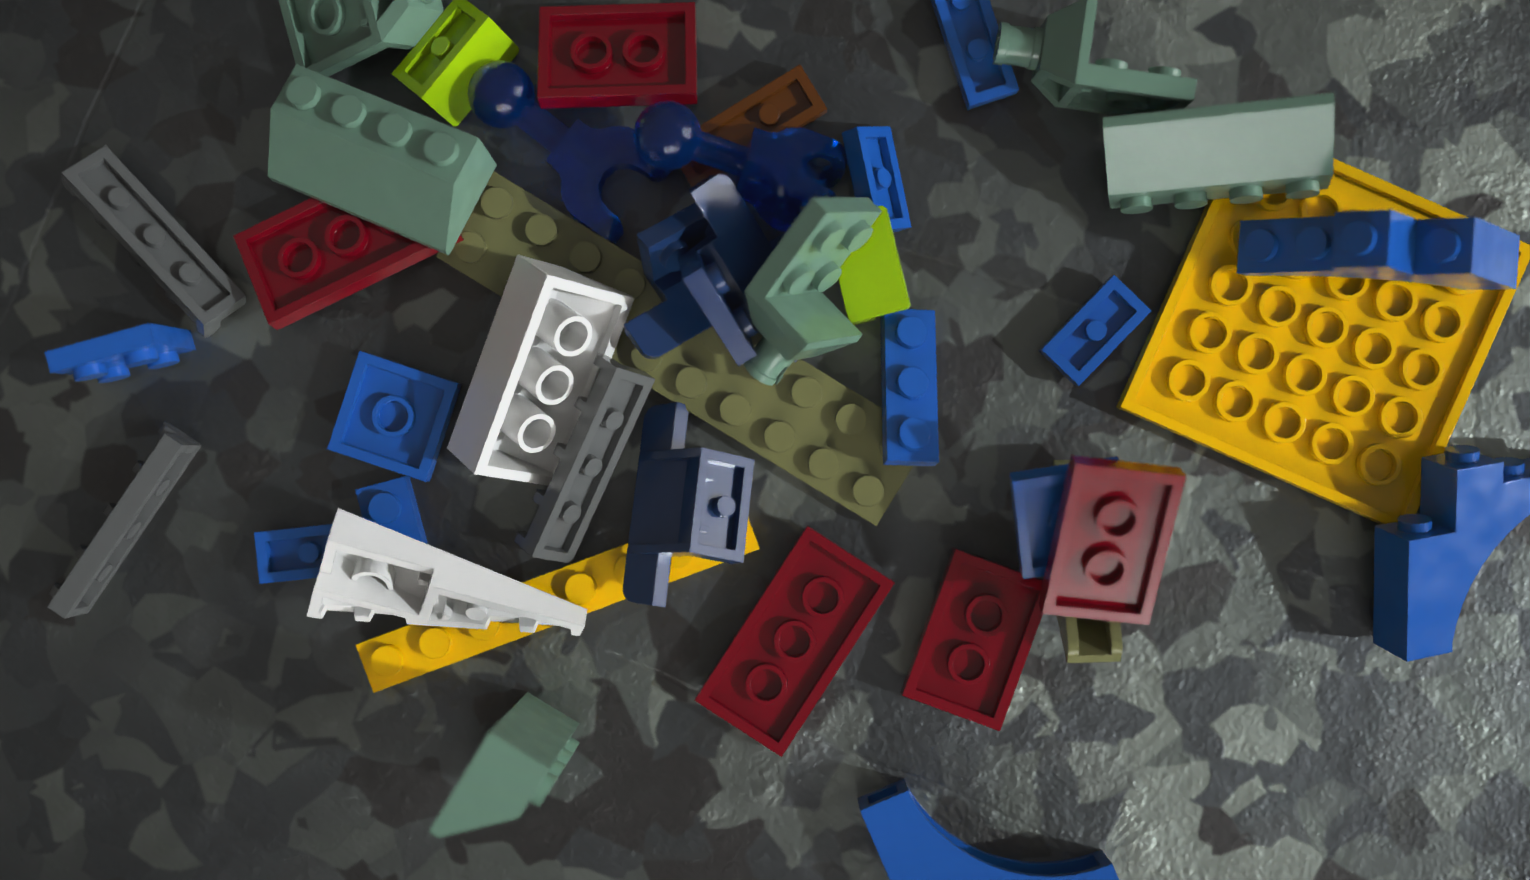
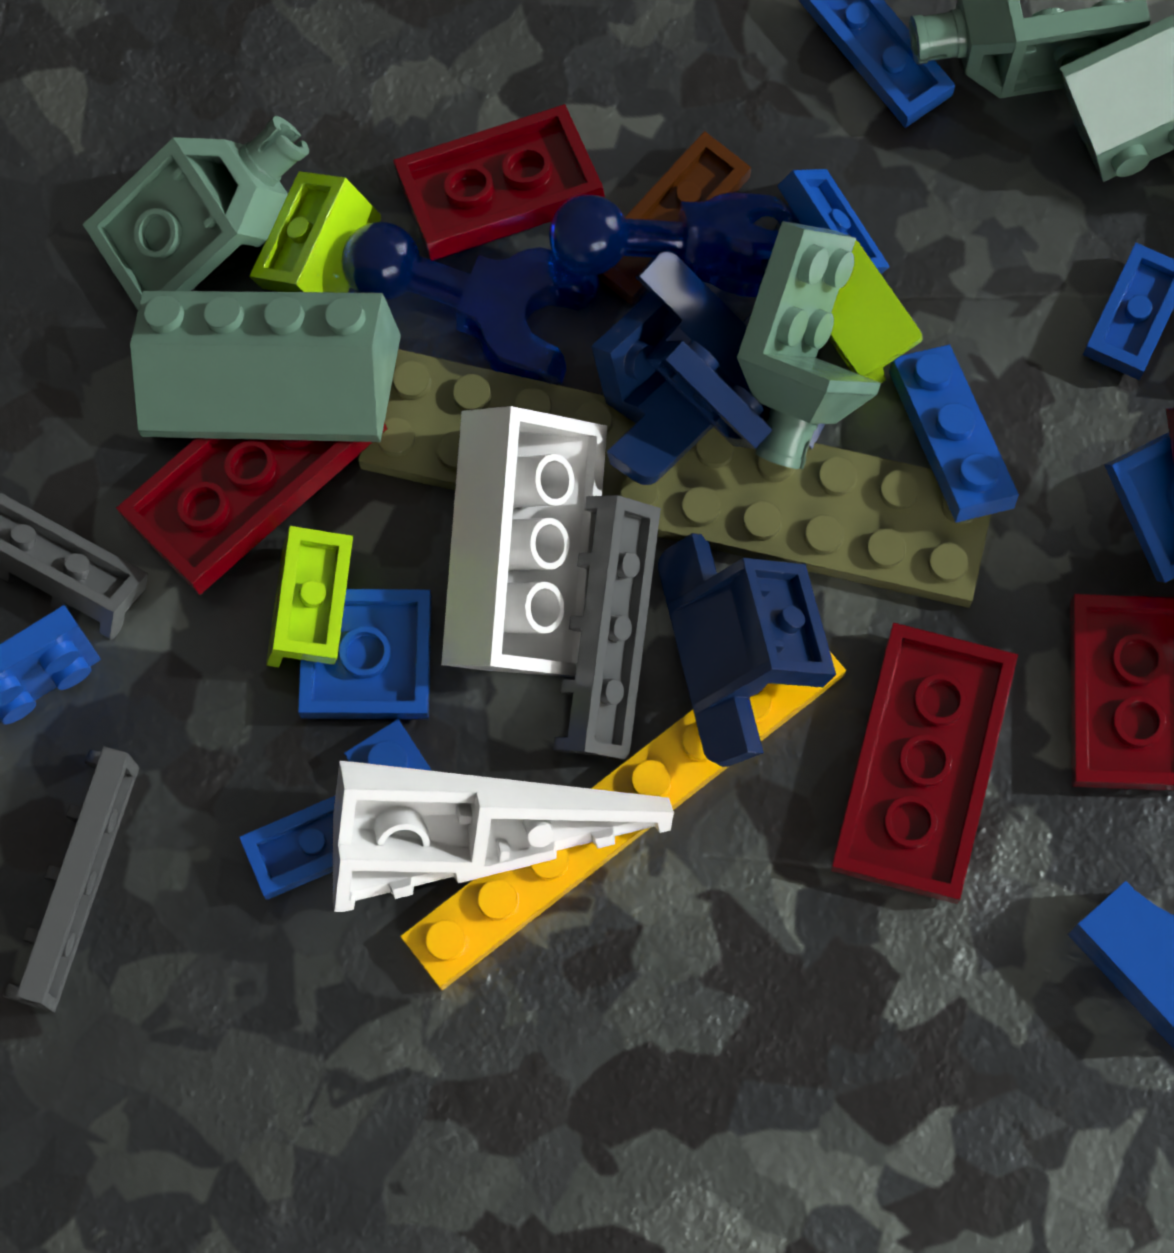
camera: 20 degrees left, 15 degrees down
sand green slope [429,692,580,838] -> none
none -> lime panel [266,526,353,667]

